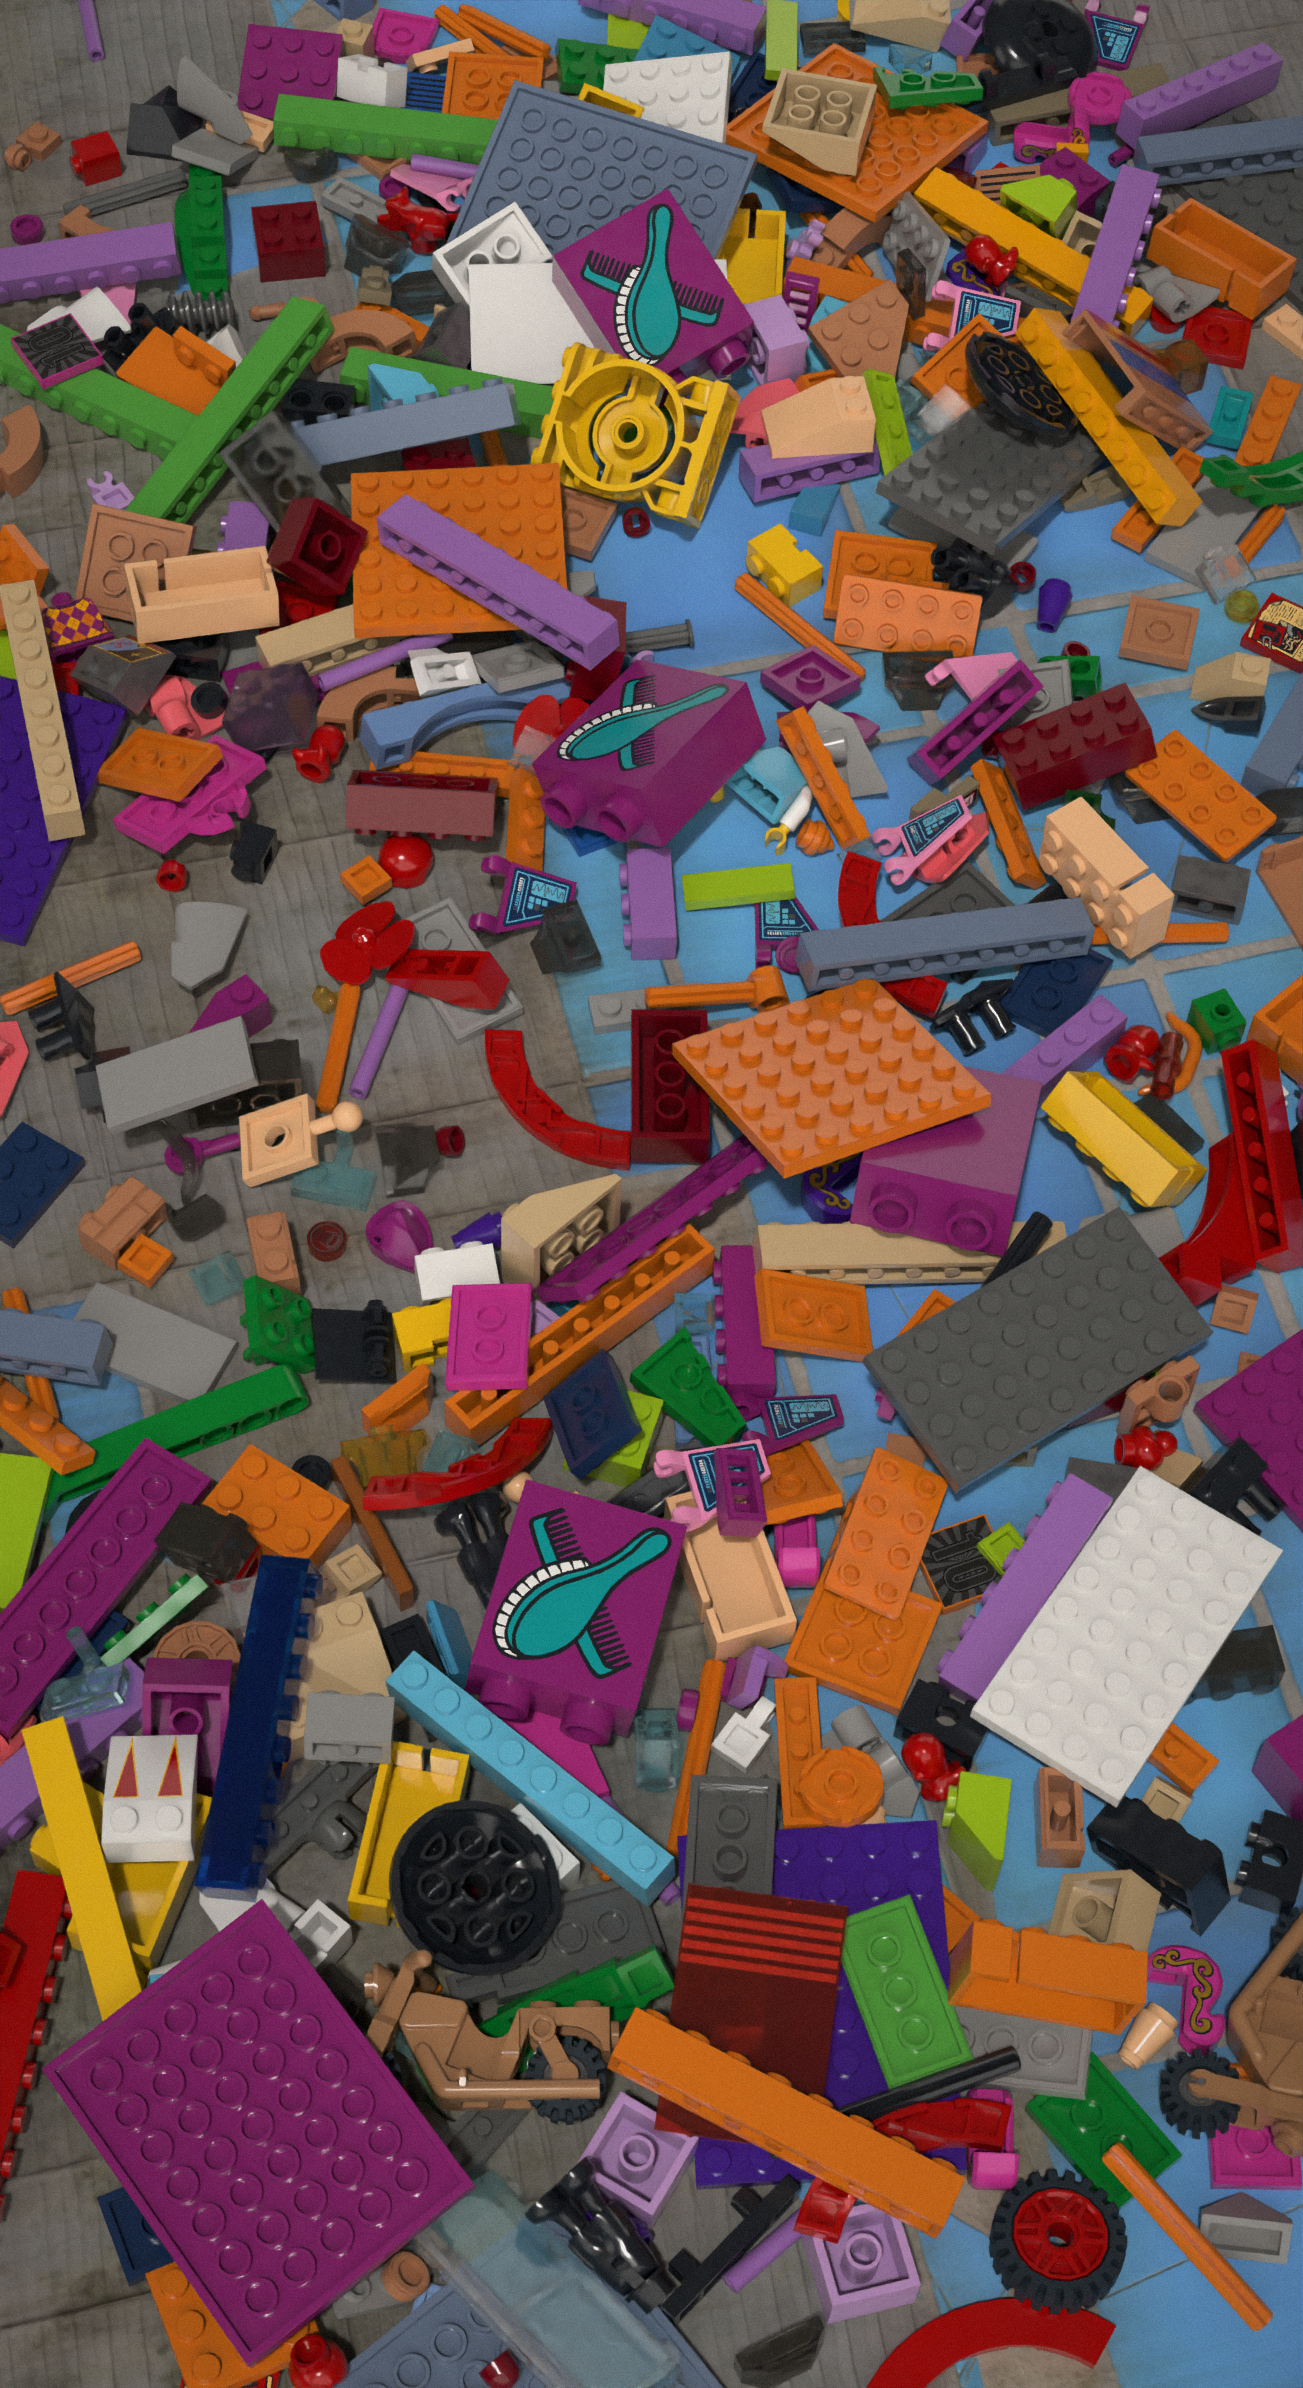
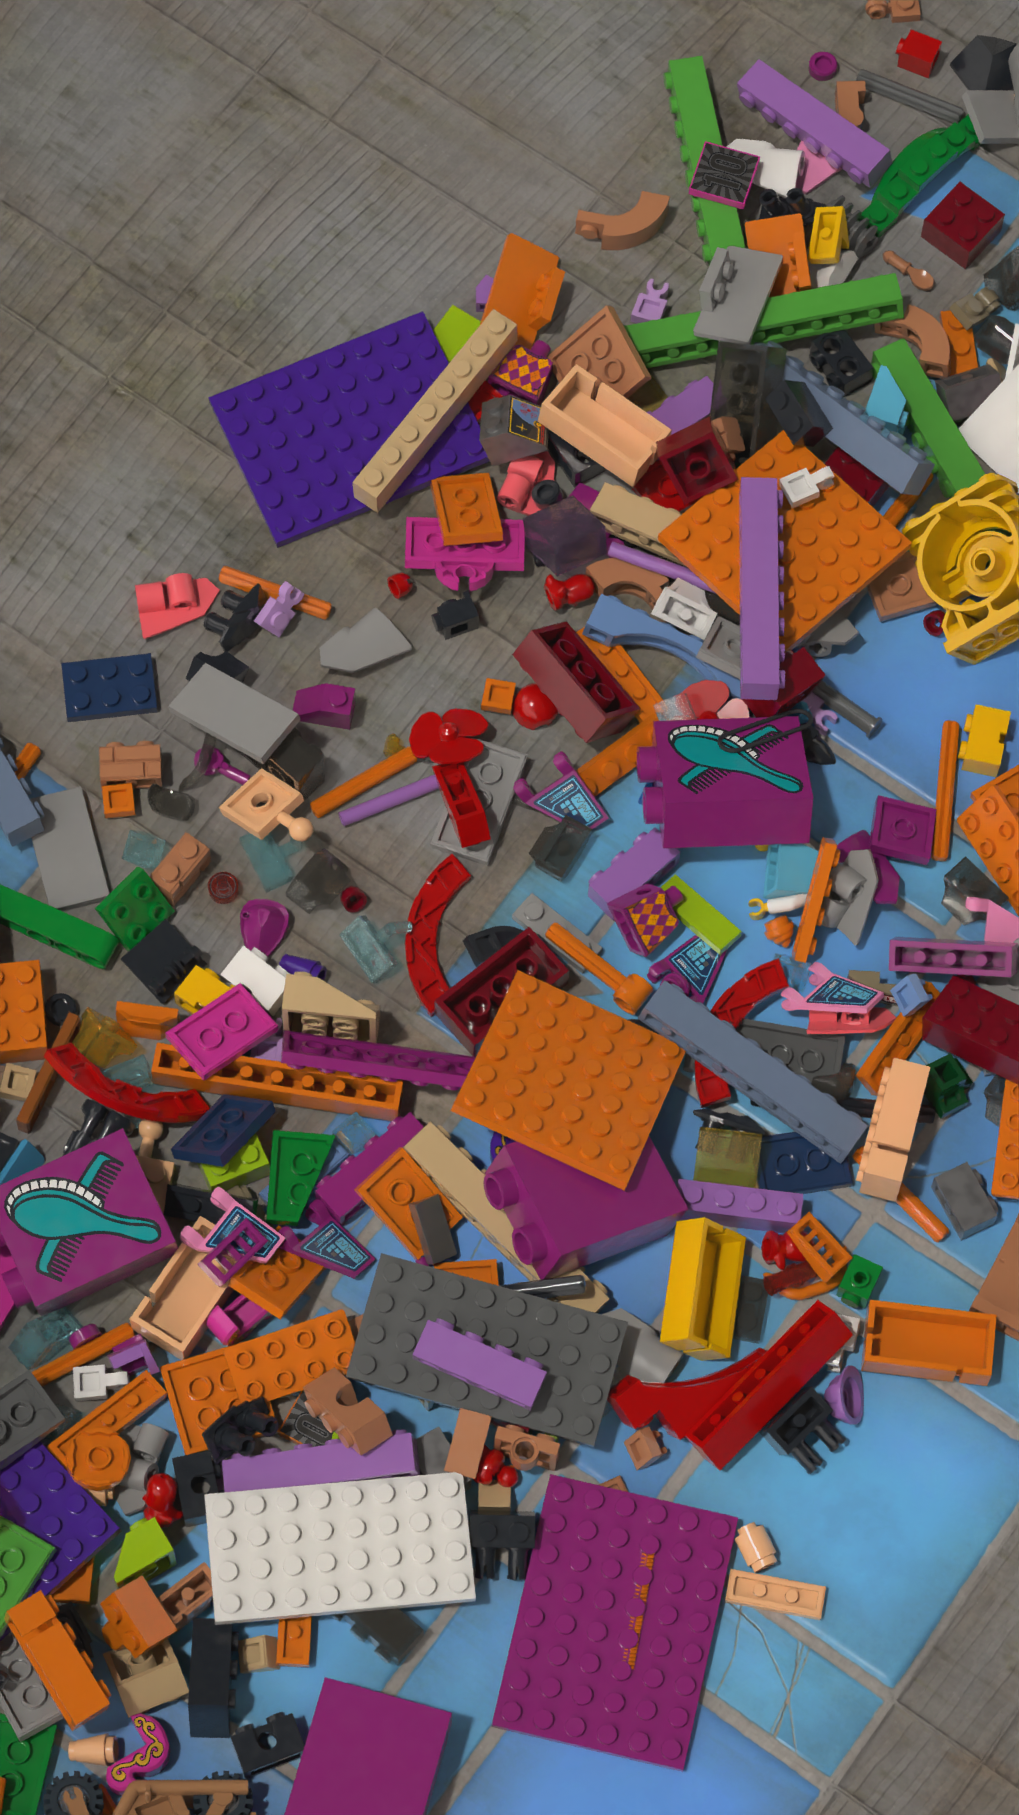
camera: 50 degrees right, 10 degrees up
none -> orange brick [100,1575,177,1659]
none -> black connector [202,1396,279,1465]
none -> lavender plate [254,581,304,637]
none -> nougat arch [303,1367,393,1456]
none -> clear light blue plate [339,915,412,983]
none -> dark grey slope [408,1194,457,1265]
none -> medium lavender brick [412,1318,547,1411]
none -> nougat tile [444,1408,492,1479]
none -> black plate [463,926,523,967]
none -> magenta torso [607,884,683,957]
none -> light grey bracket [693,246,783,346]
none -> clear yellow tile [693,1127,762,1188]
none -> black piece [717,709,813,753]
none -> black brick [765,380,833,447]
none -> white plate [779,466,834,508]
none -> orange slope [787,1211,853,1283]
none -> yellow slope [808,206,849,264]
none -> clear smoke hair [811,1063,857,1100]
none -> medium blue tile [890,973,933,1017]

